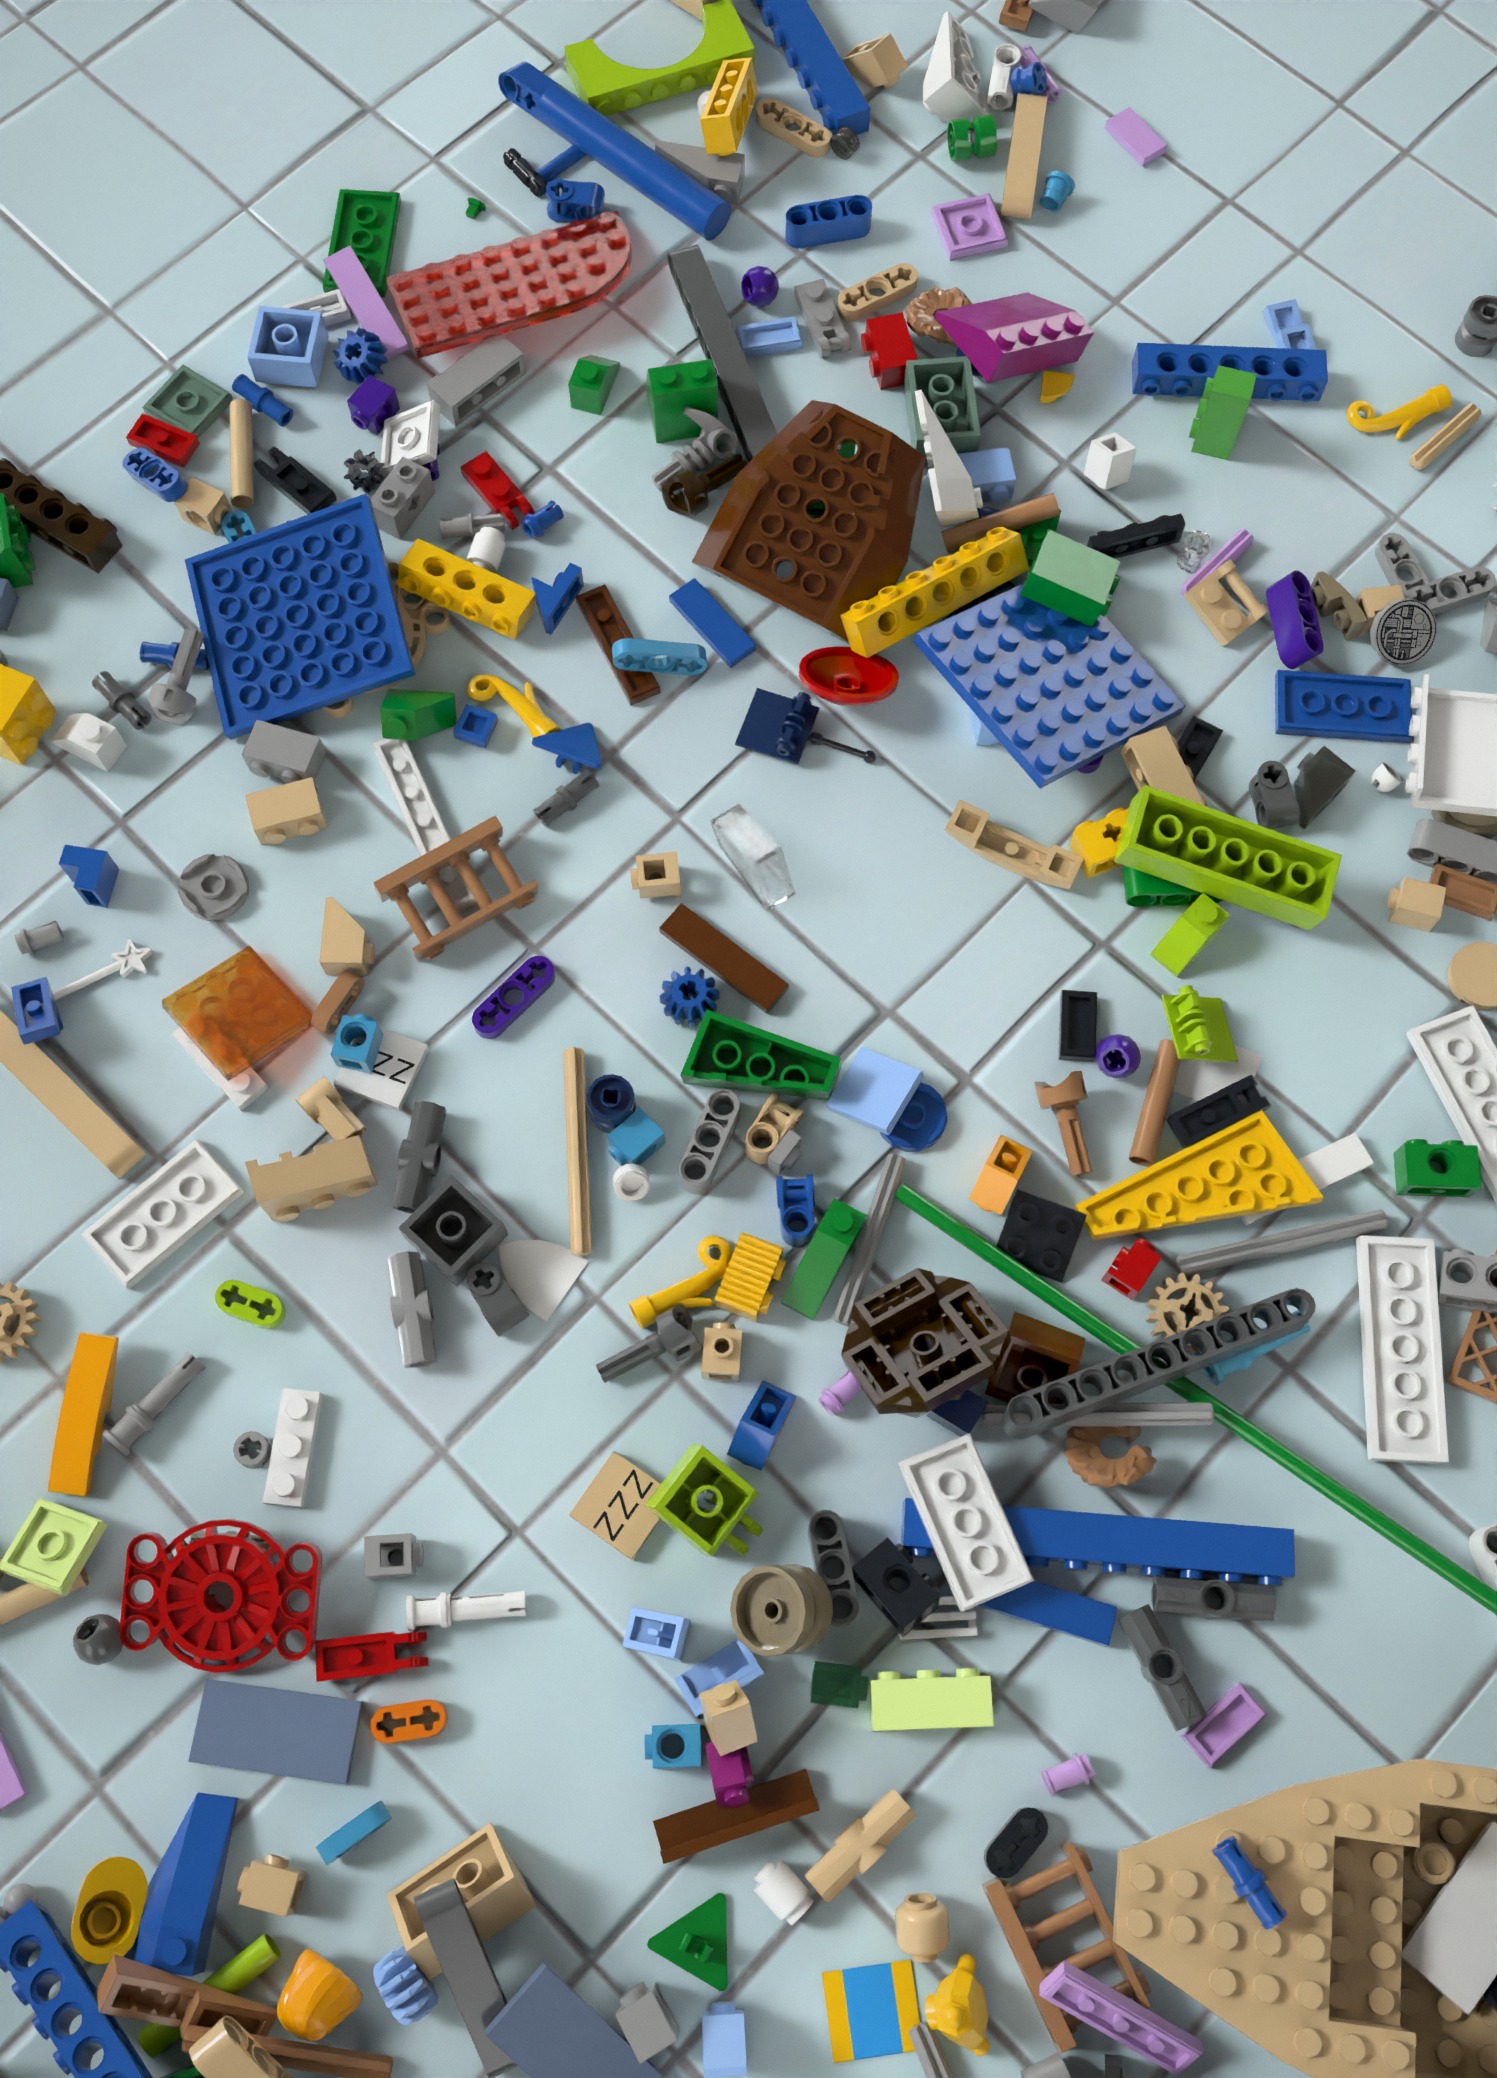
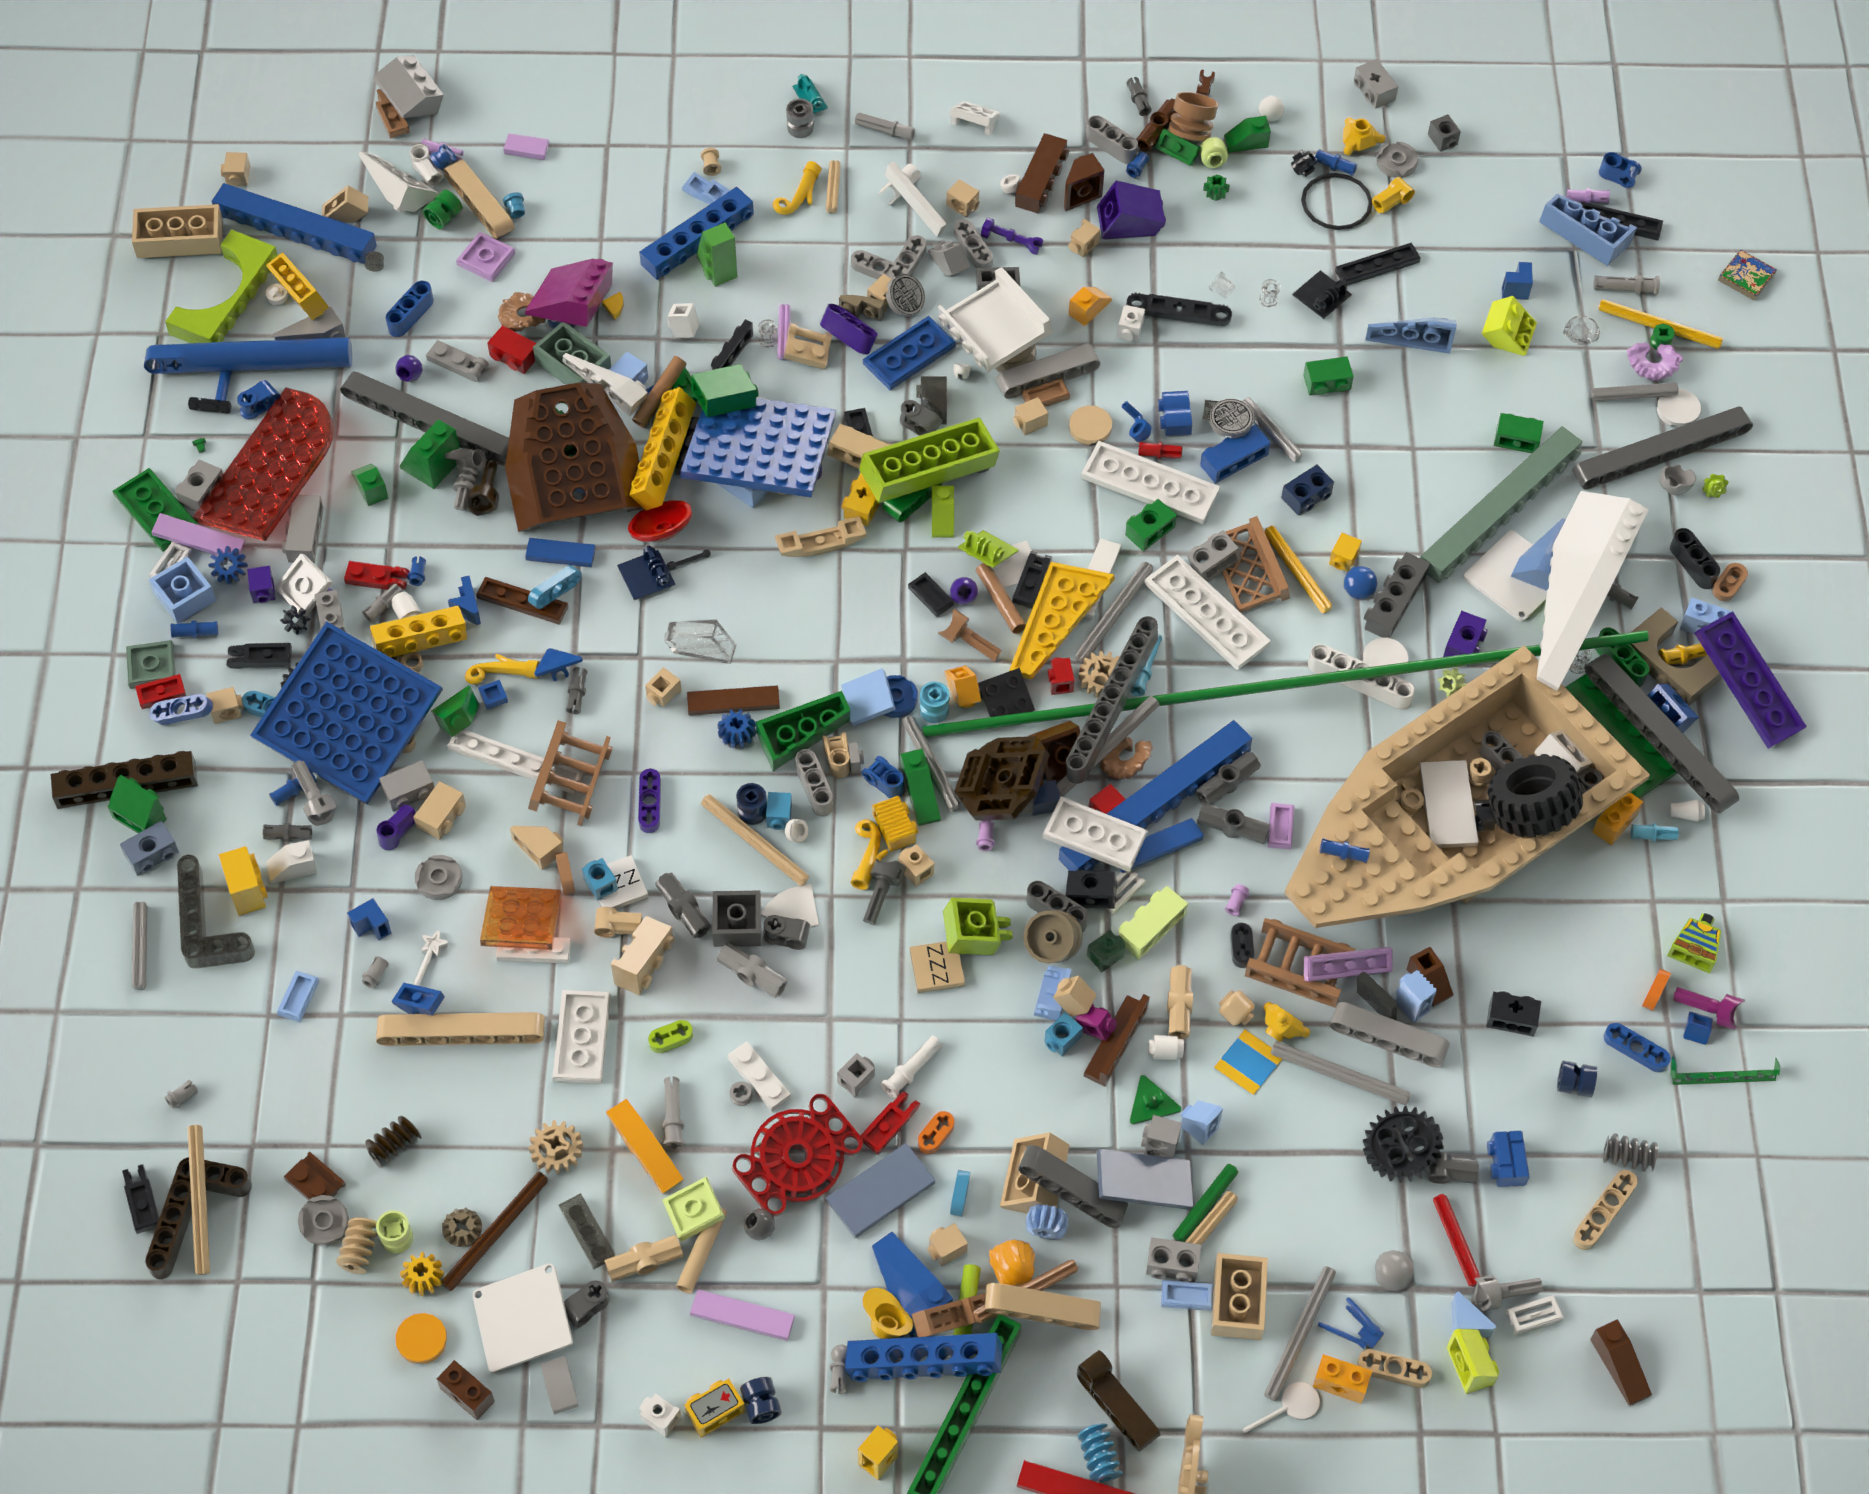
camera: 45 degrees left, 10 degrees down
tan piece [230,399,254,508] -> none
light blue slope [622,1607,691,1662] -> none
blue slope [727,1381,797,1471] -> none
light blue tile [736,317,802,358] -> none
tan beam [756,98,831,158] -> none
tan beam [837,263,918,321] -> none
none -> light grey brick [175,459,225,514]
none -> dark purple piece [376,805,416,850]
none -> tan bush [701,148,721,176]
none -> medium azure wheel [920,681,950,723]
none -> red brick [1089,783,1126,814]

